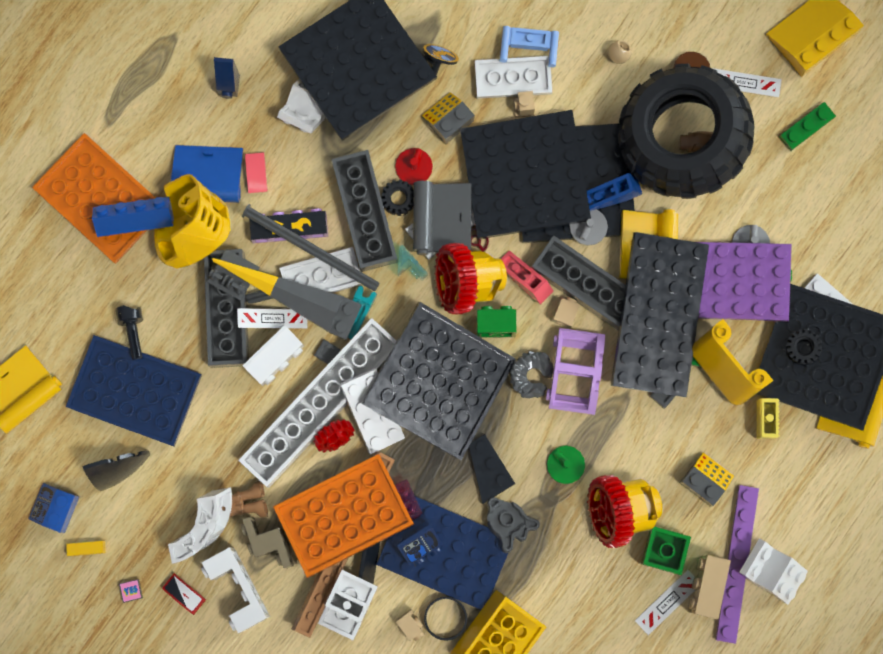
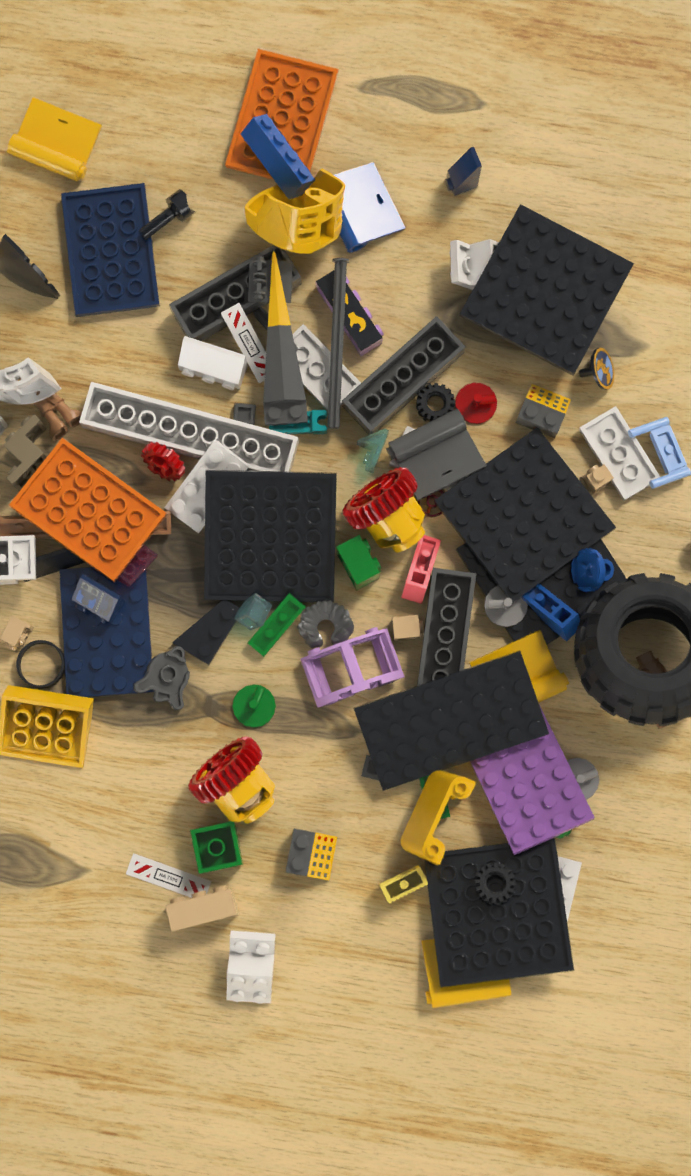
camera: 60 degrees right, 0 degrees up
coral slope [245,152,268,193] -> none
medium lavender plate [715,485,759,644] -> none
none -> clear light blue brick [234,593,272,630]
none -> green plate [248,593,306,657]
none -> blue tile [571,548,614,592]

